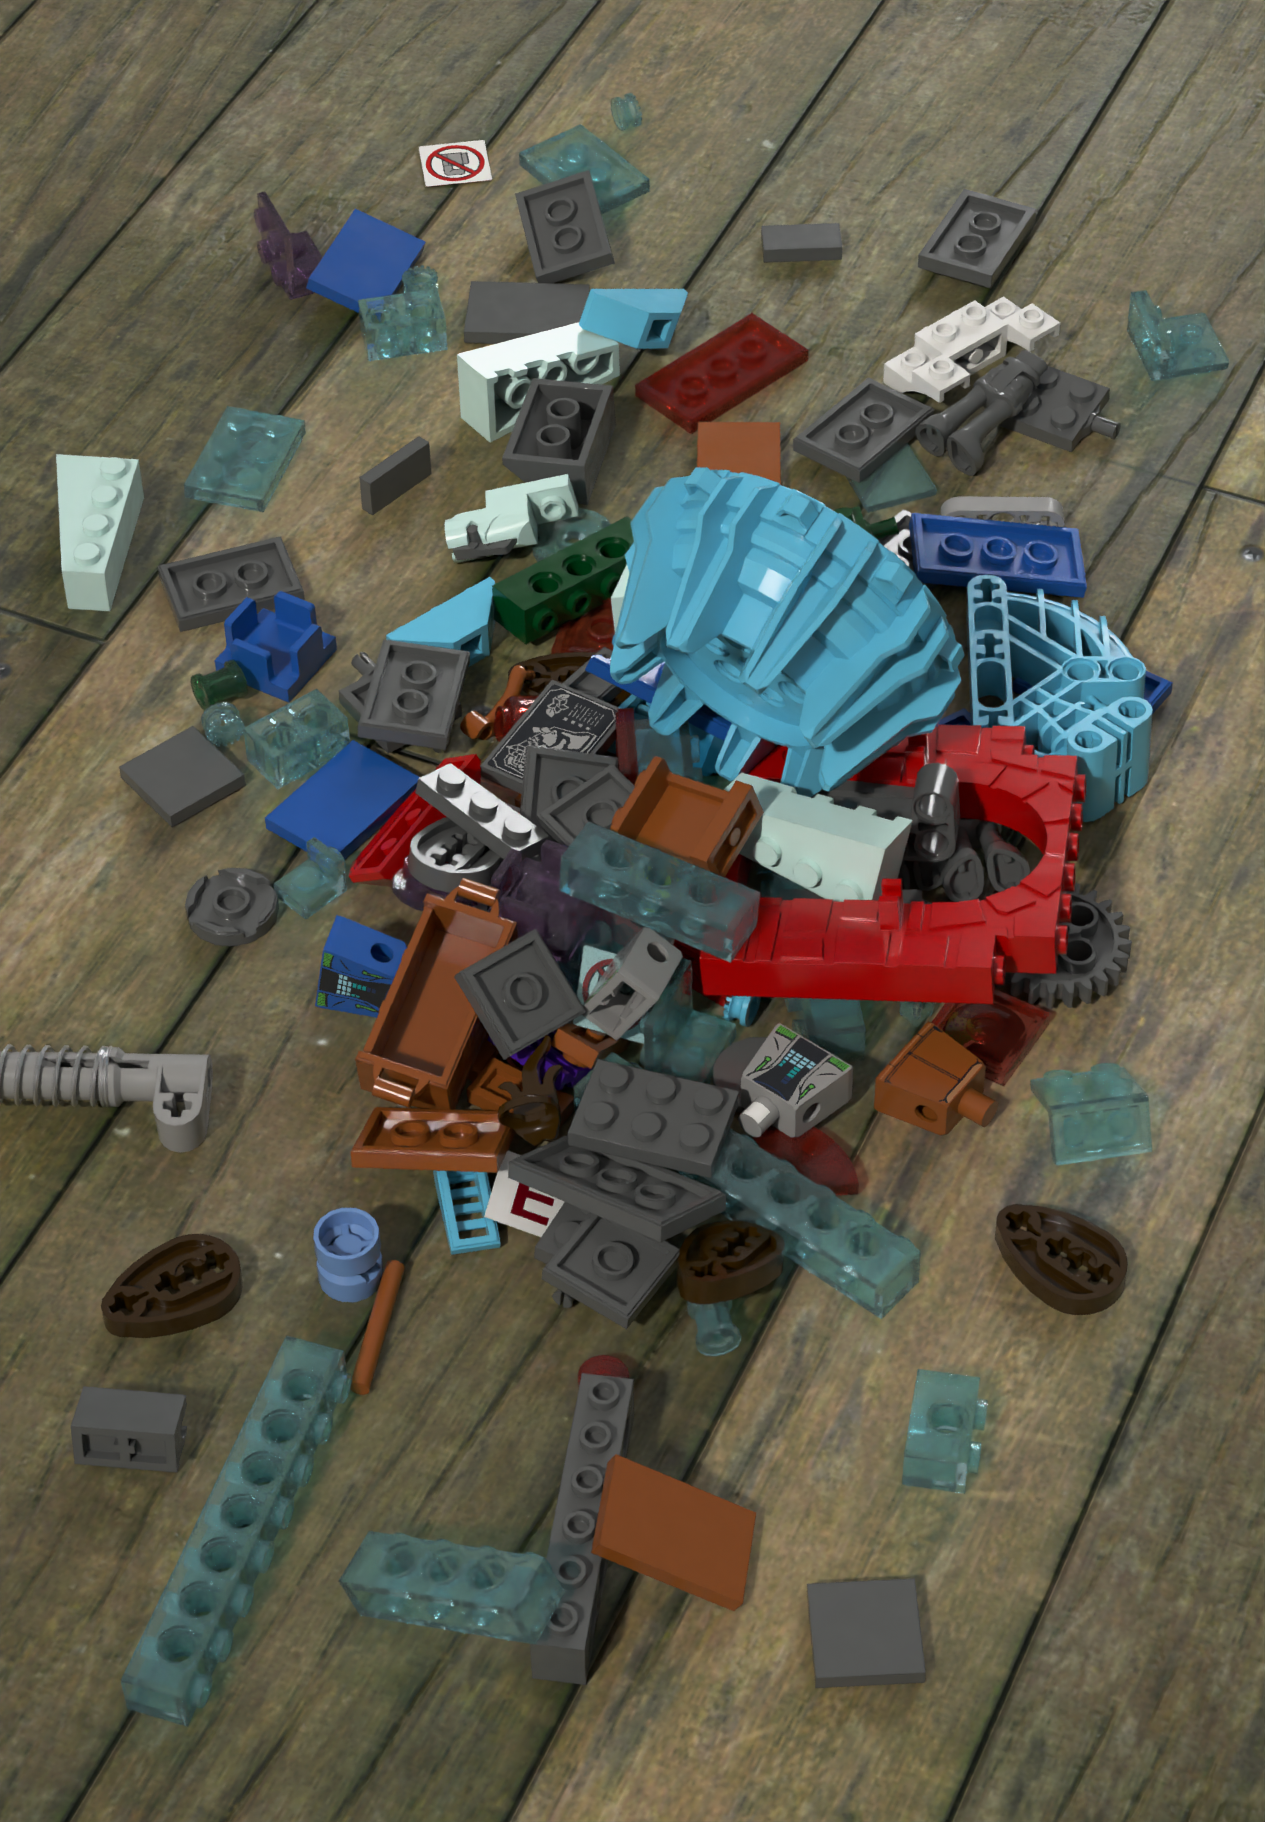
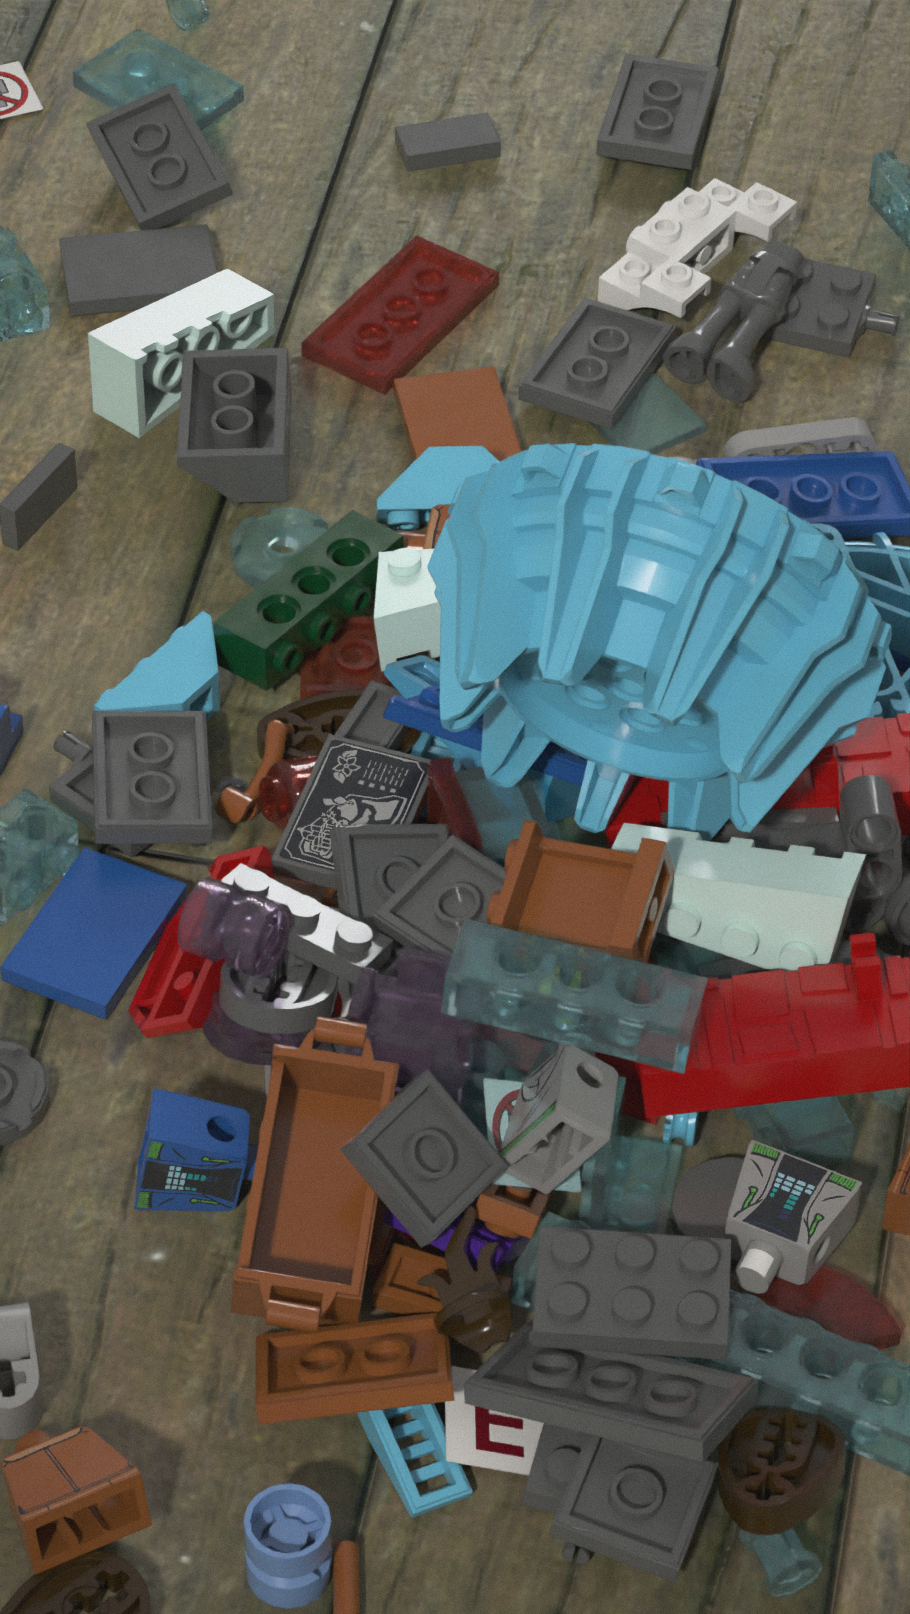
camera: 15 degrees left, 0 degrees up
clear light blue bracket [274,837,347,919] -> none
light aqua plate [445,474,578,563] -> none
medium azure slope [579,289,688,349] -> none
none -> dark orange torso [1,1427,152,1575]
none -> clear purple wheel [178,877,291,979]

